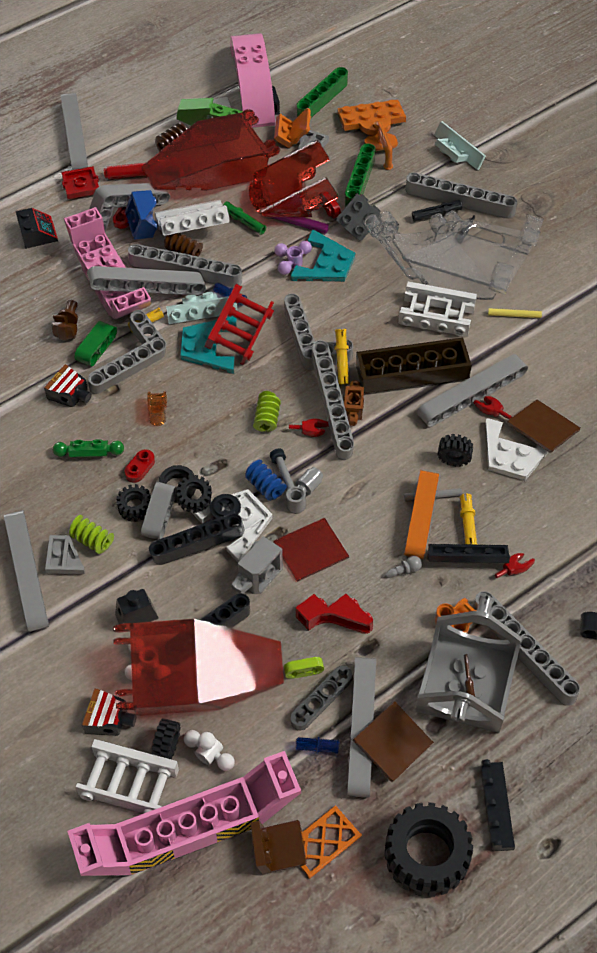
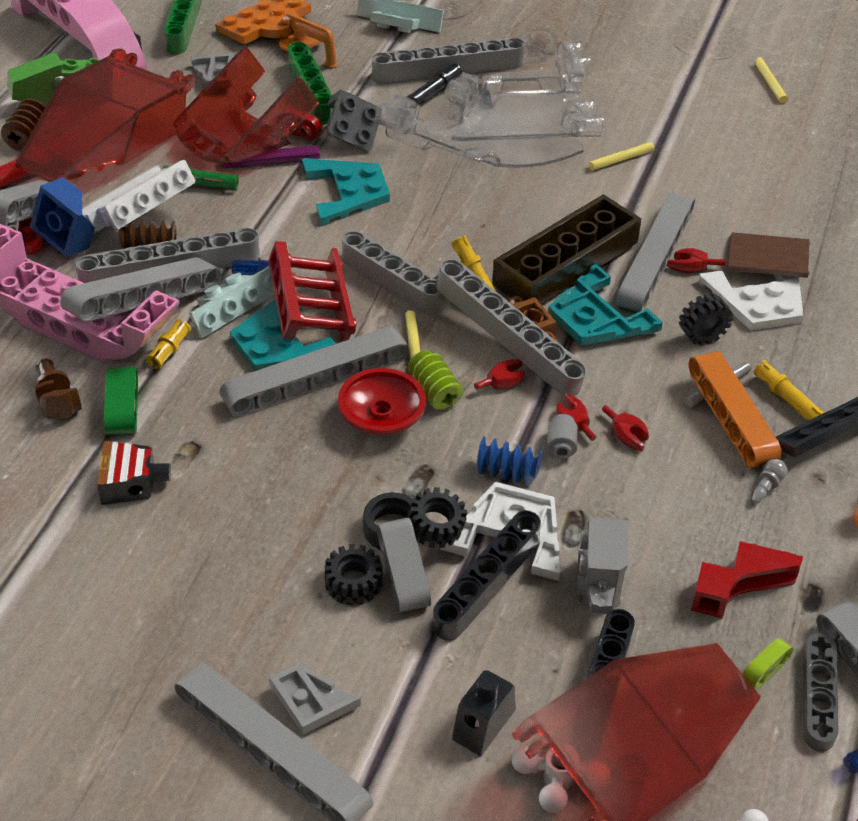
camera: 35 degrees left, 10 degrees down
green plate [52,439,124,457] -> none
lime piece [69,515,114,554] -> none
light grey beam [88,310,166,394] -> none
red plate [125,449,155,483] -> none
clear orange piece [147,391,167,426] -> none
black gear [210,494,241,519] -> none
light grey piece [269,448,306,513] -> none
clear red piece [273,518,349,582] -> none
orange bracket [274,108,311,148] -> none
lavender piece [274,241,312,275] -> none
white fence [398,282,477,337] -> none
none -> light grey beam [219,326,410,417]
none -> red dish [338,368,426,435]
none -> light yellow bar [405,310,420,360]
none -> teal wing [548,264,663,346]
none -> red hand [556,393,596,441]
none -> red hand [601,405,649,452]

